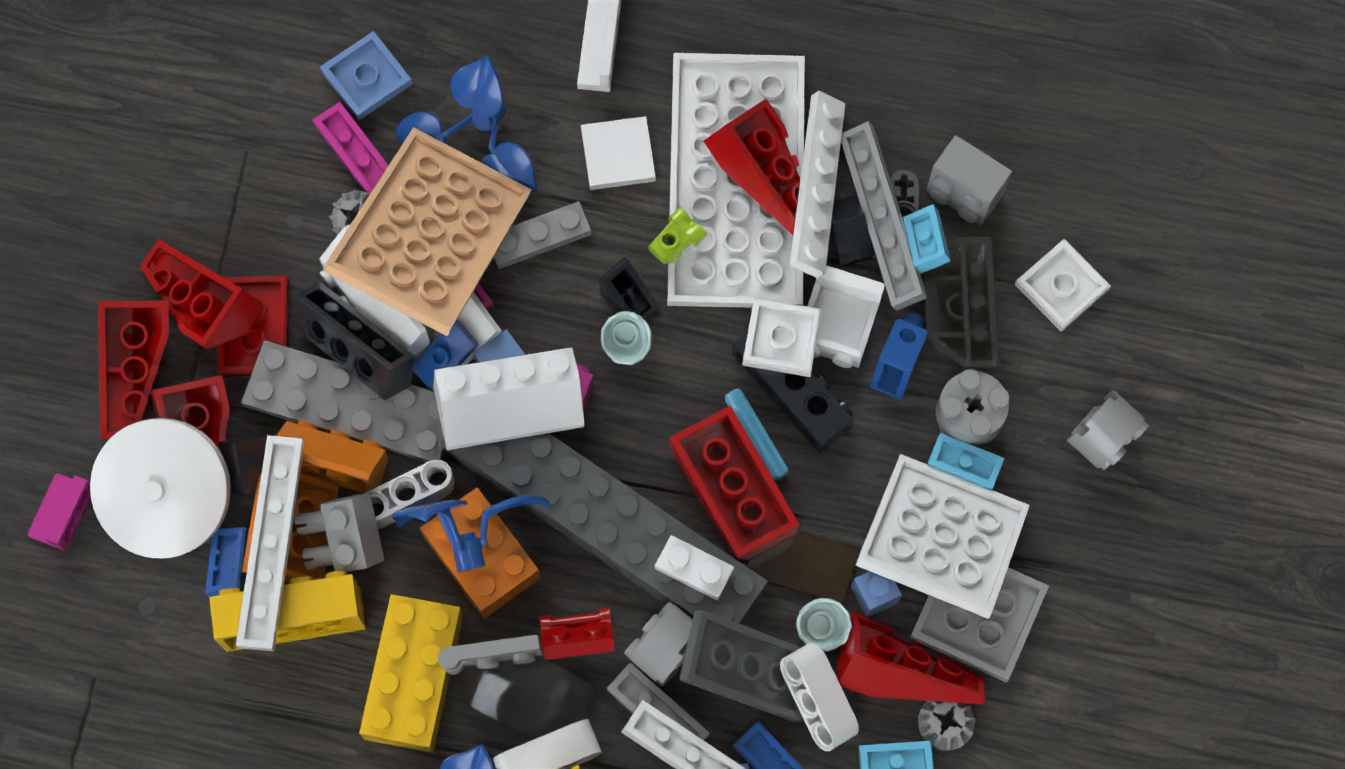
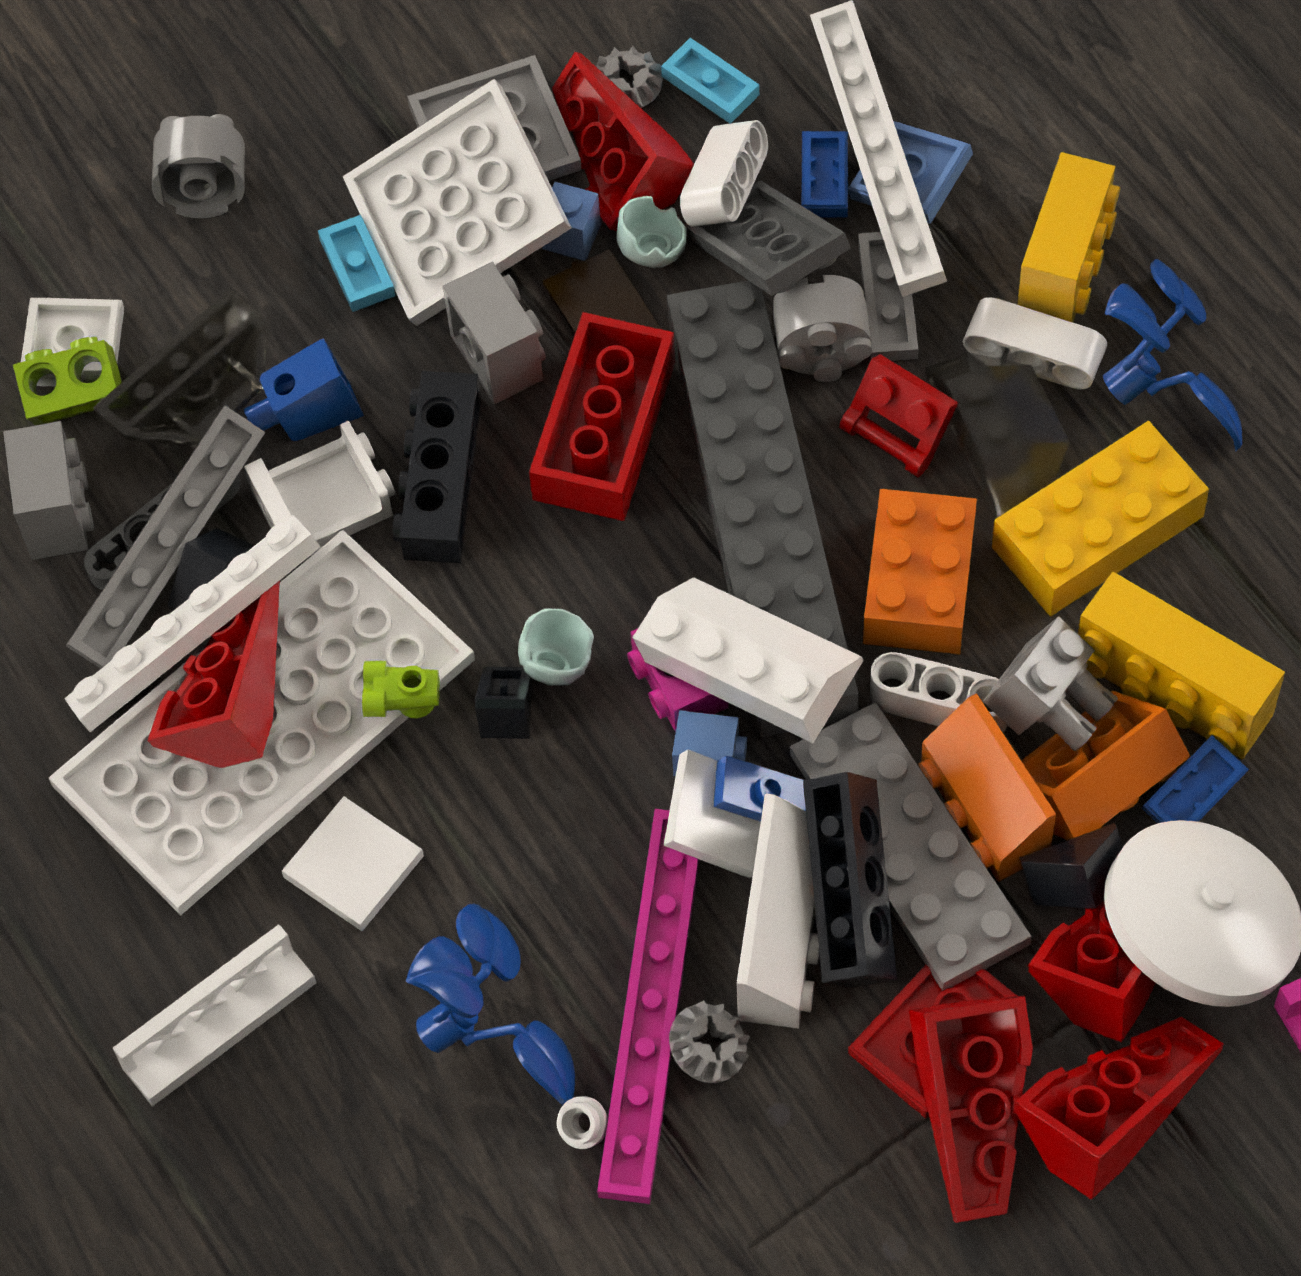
camera: 130 degrees left, 10 degrees down
white plate [236,435,305,651] -> none
medium blue plate [320,31,413,120] -> none
light nougat plate [323,127,532,336] -> none
blue plant [392,495,551,572] -> none
light grey plate [438,635,543,675] -> none
light grey plate [493,201,591,270] -> none
white plate [655,535,734,601] -> none
medium azure axle [725,388,788,481] -> none
white tile [742,298,822,377] -> none
medium azure plate [903,204,951,274] -> none
light grey brick [936,369,1009,446] -> none
none -> lime brick [13,337,126,425]
none -> light grey brick [443,261,546,405]
none -> white plate [557,1096,608,1149]

